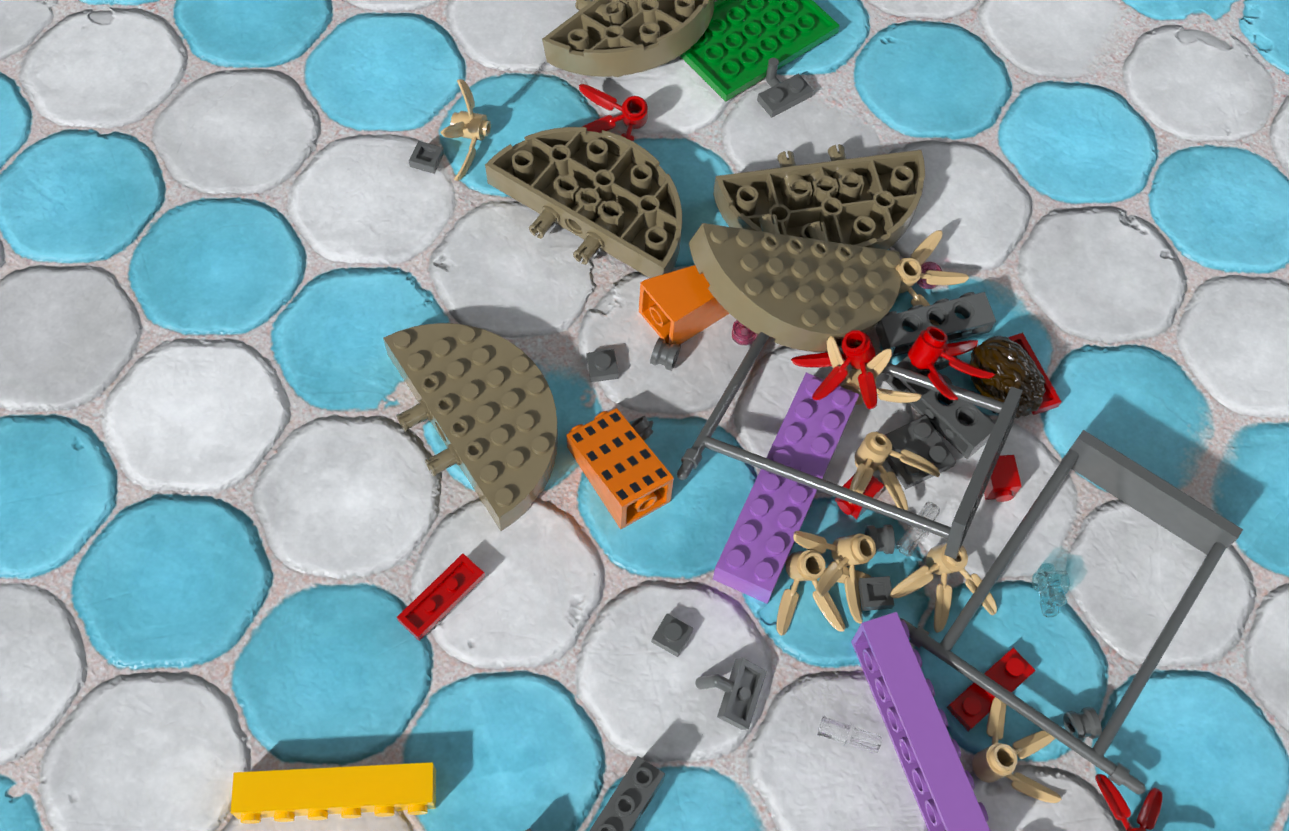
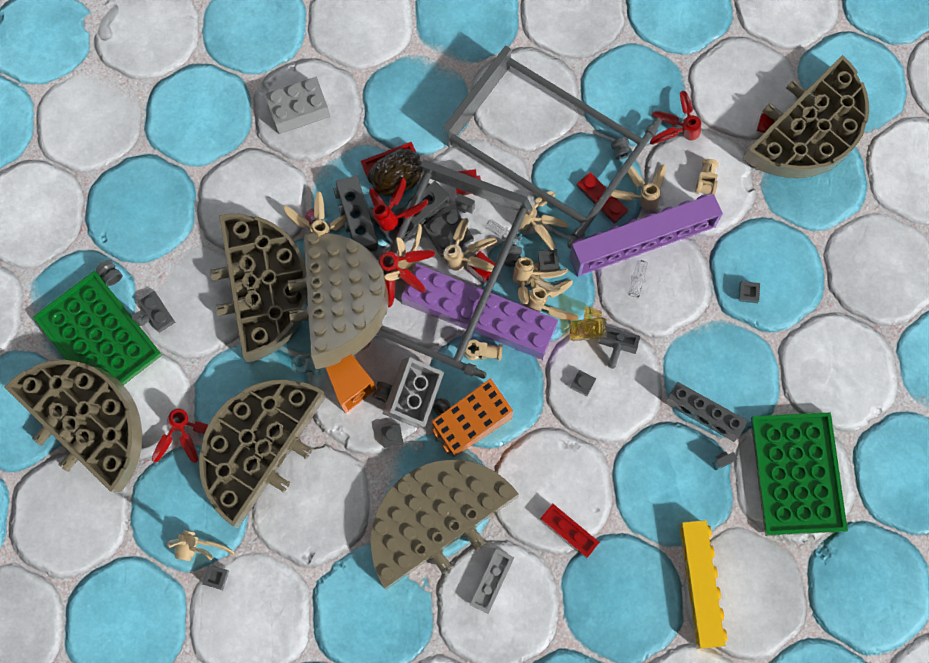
camera: 85 degrees left, 10 degrees up
clear light blue plate [1032,563,1070,617] -> none
none -> dark grey wheel [96,260,123,286]
none -> light grey brick [265,76,330,134]
none -> light grey brick [382,357,444,428]
none -> dark grey plate [455,193,475,214]
none -> tan connector [464,340,503,361]
none -> light grey plate [470,549,514,614]
none -> clear yellow plate [570,307,607,341]

